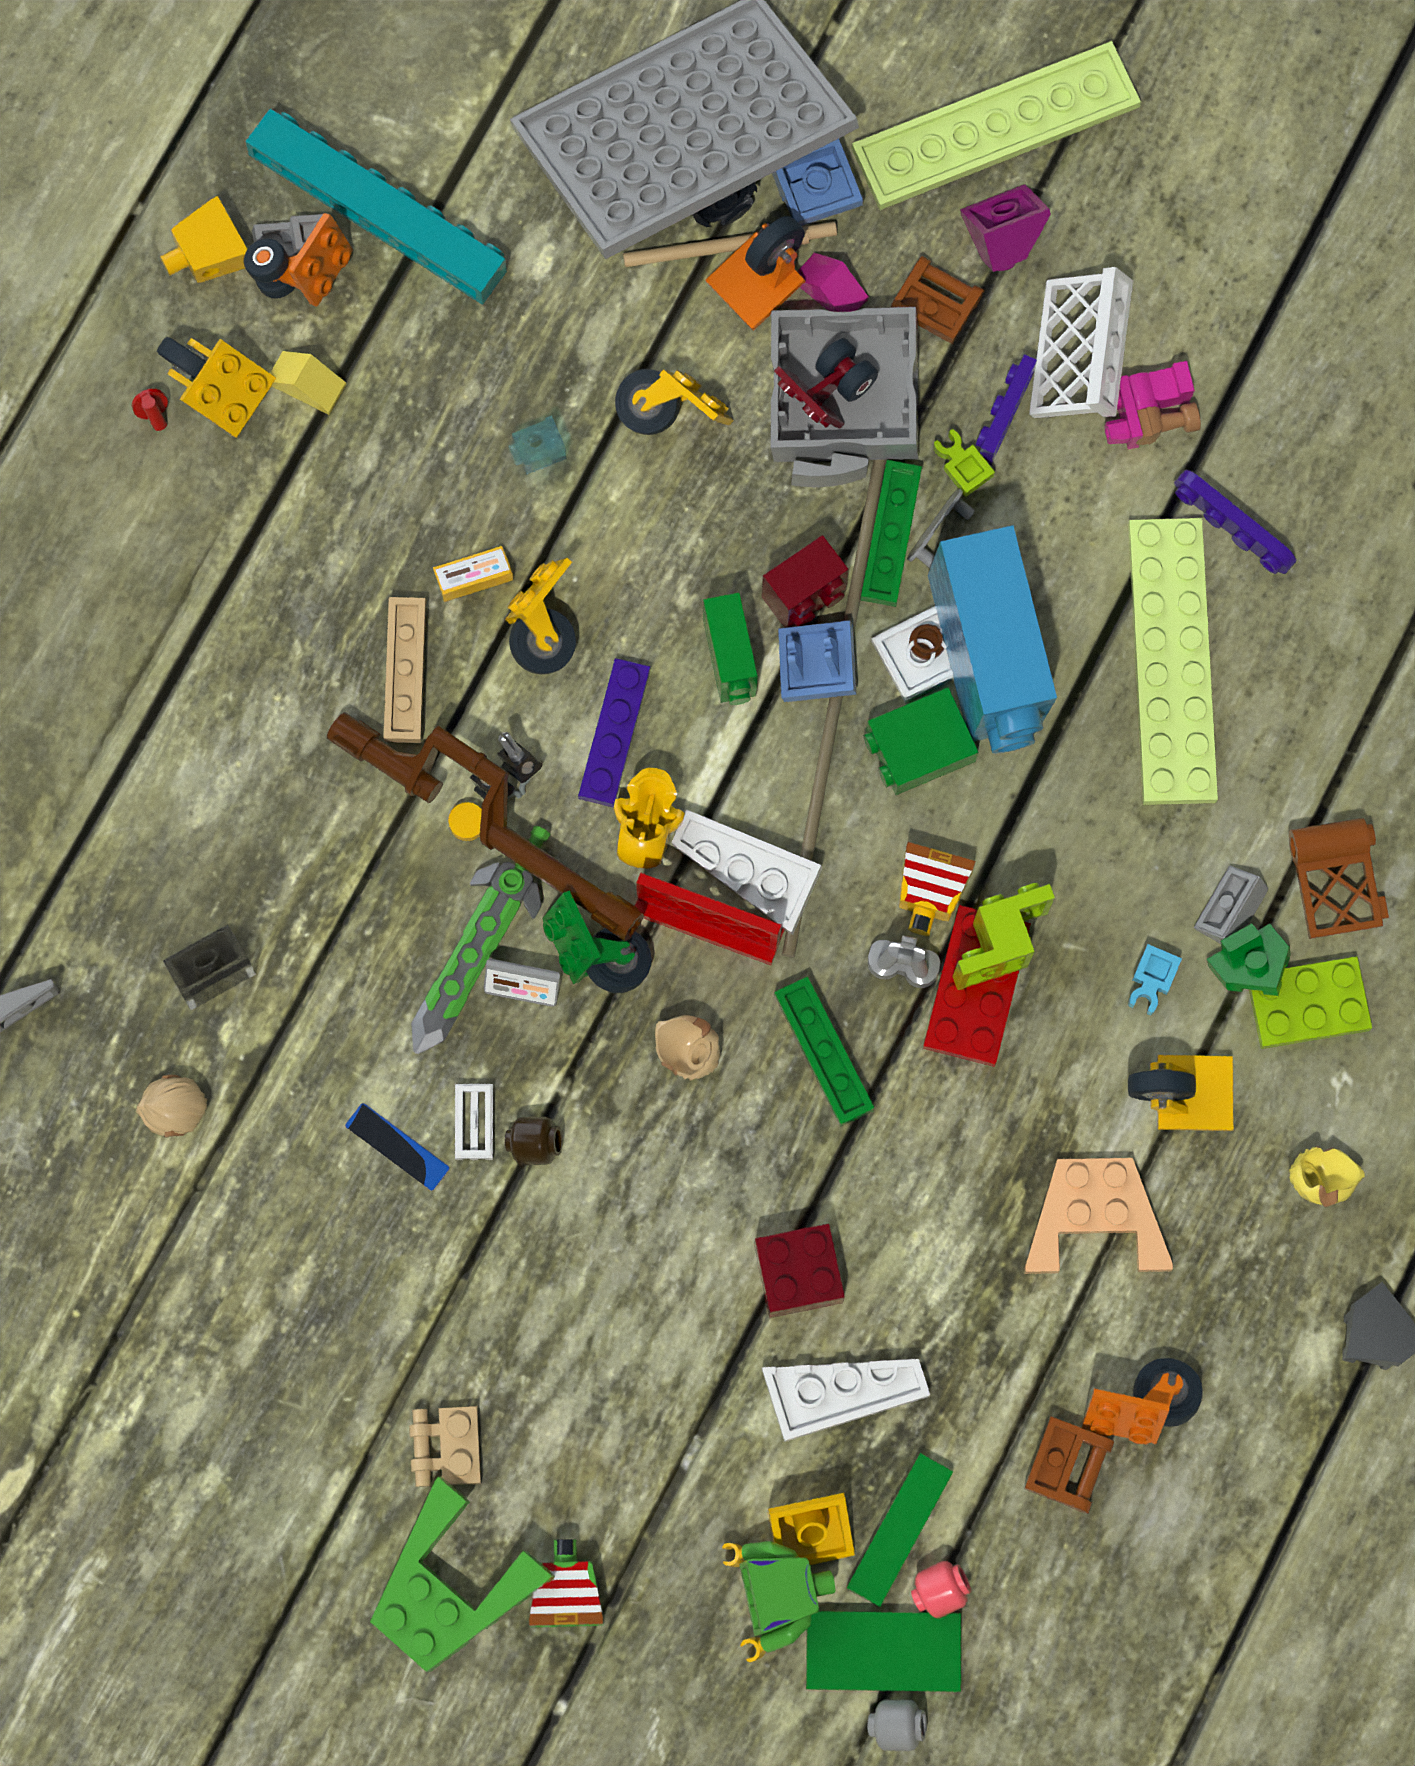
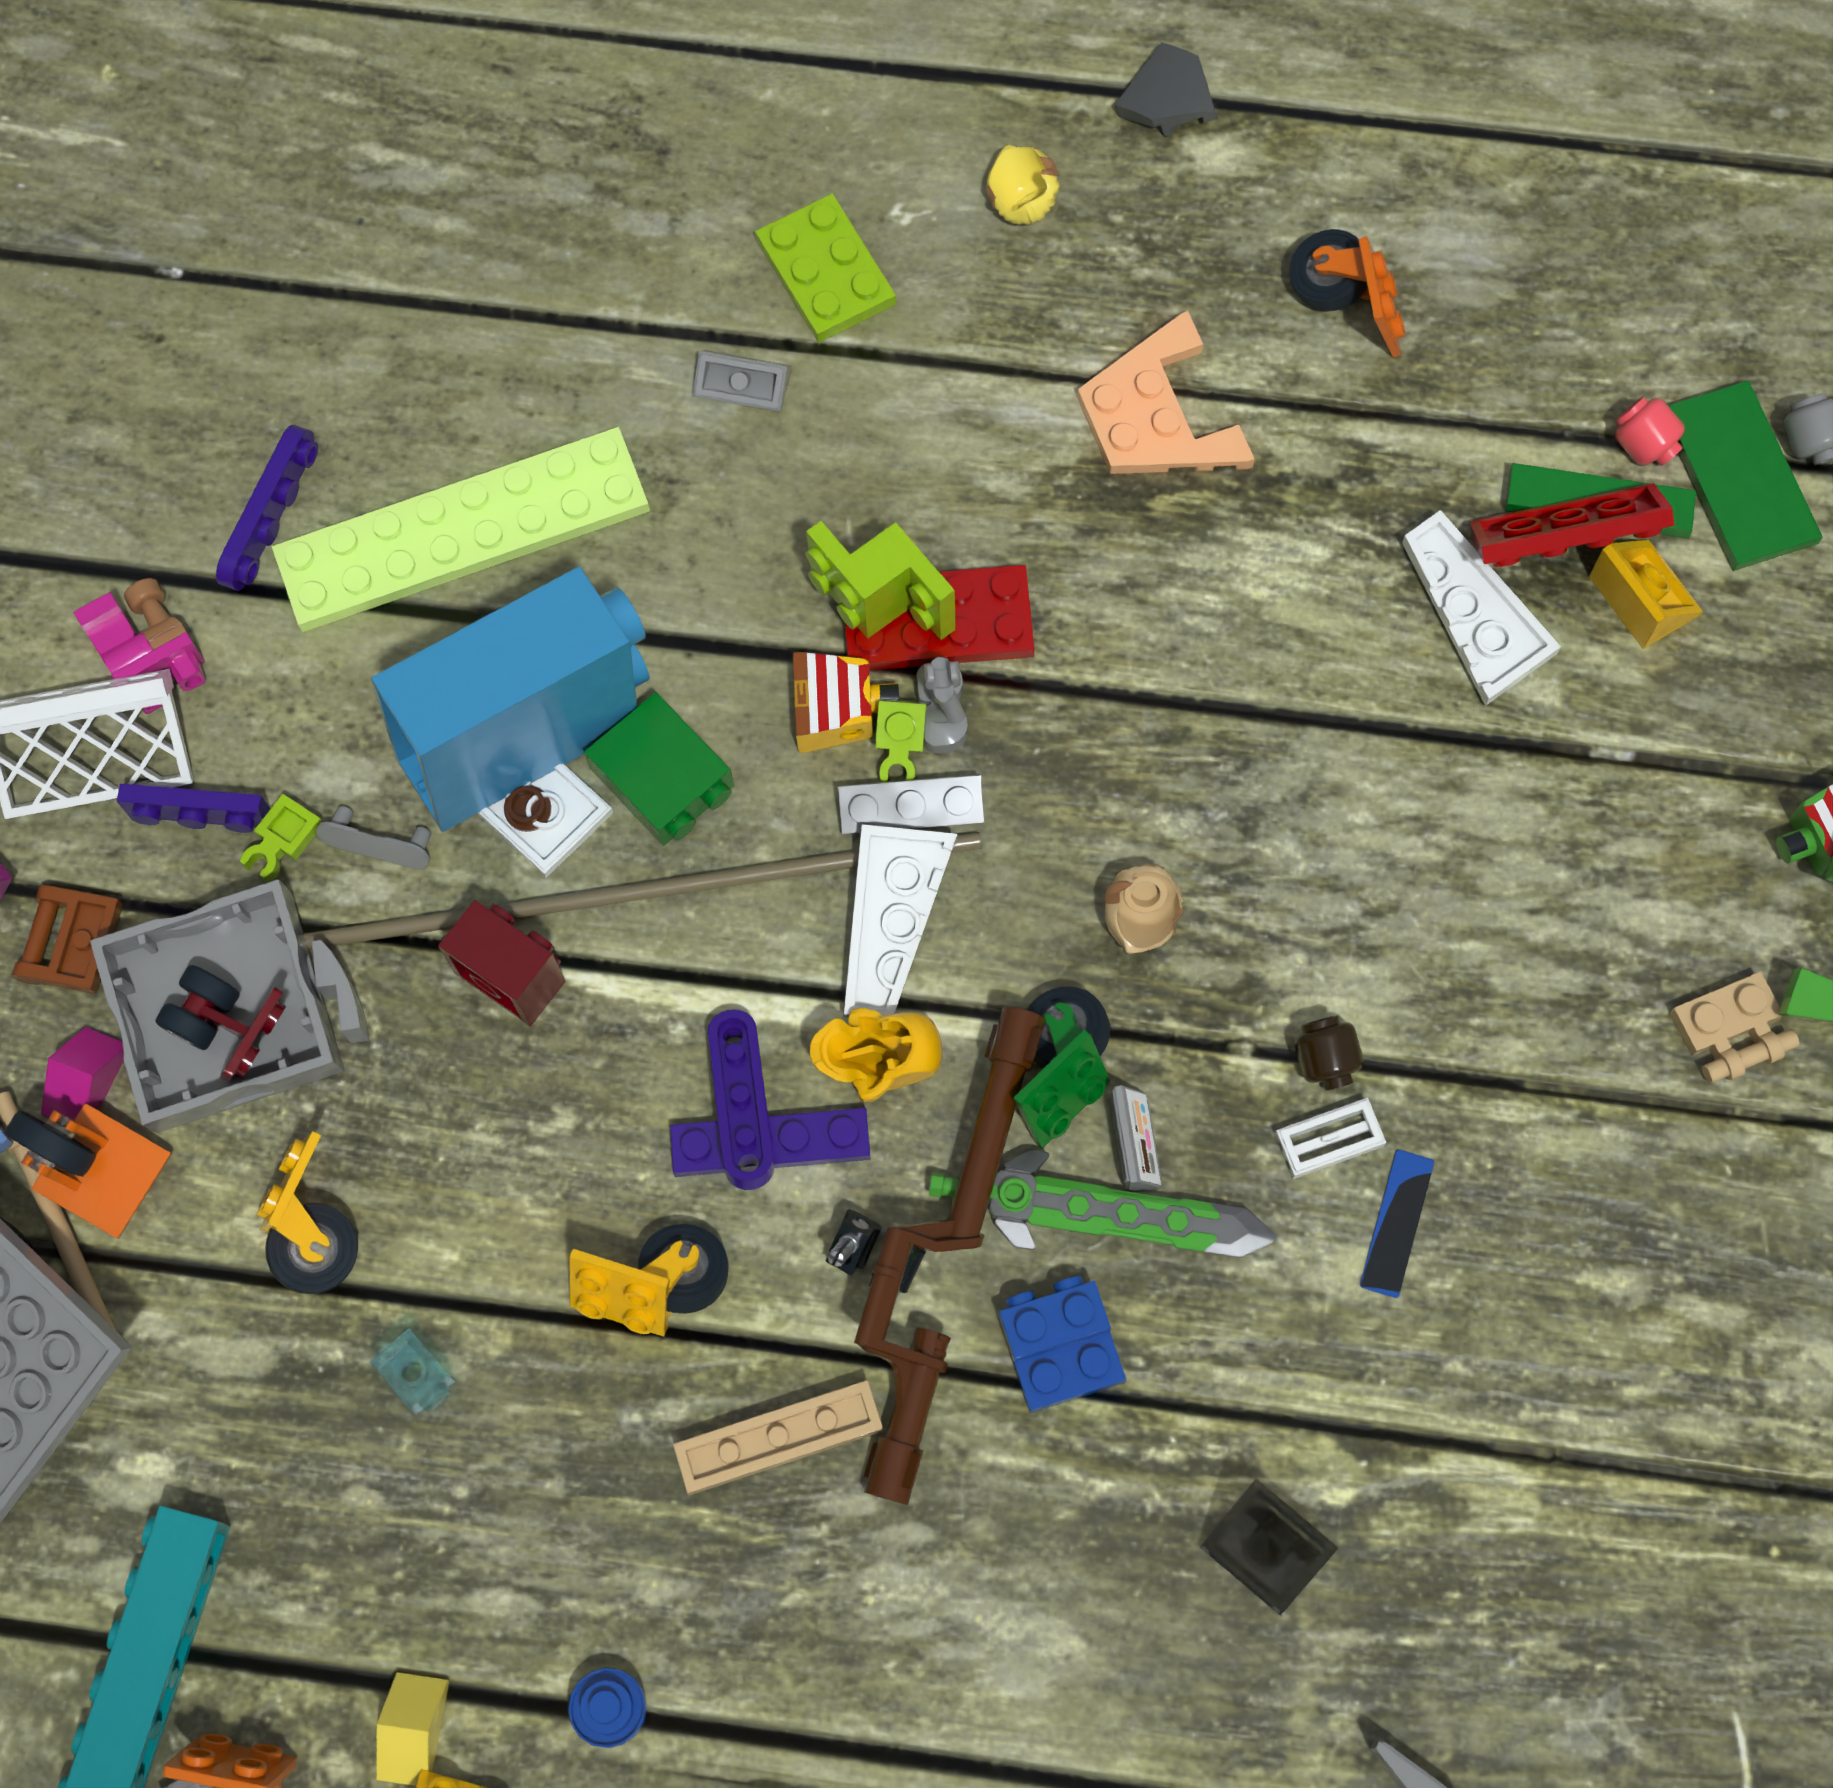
camera: 105 degrees left, 5 degrees down
tan hair [136,1074,207,1138] -> none
slope [433,546,513,602] -> none
yellow tile [448,802,482,841] -> none
red fence [635,873,784,966] -> none
green brick [703,593,758,705] -> none
bright green torso [722,1541,835,1662] -> none
dark red brick [754,1223,845,1318] -> none
green plate [774,976,875,1127] -> none
medium blue plate [778,621,856,702] -> none
green plate [860,460,922,607] -> none
dark orange plate [1024,1416,1114,1514] -> none
medium azure plate [1128,944,1182,1016] -> none
yellow plate [1128,1055,1233,1131] -> none
green plate [1207,923,1291,996] -> none
dark orange piece [1289,818,1389,939] -> none
none -> blue plate [568,1668,648,1749]
none -> dark purple plate [708,1010,775,1190]
none -> plate [838,774,984,834]
none -> lime plate [875,699,927,782]
none -> blue plate [998,1276,1126,1414]
none -> red plate [1469,483,1675,567]

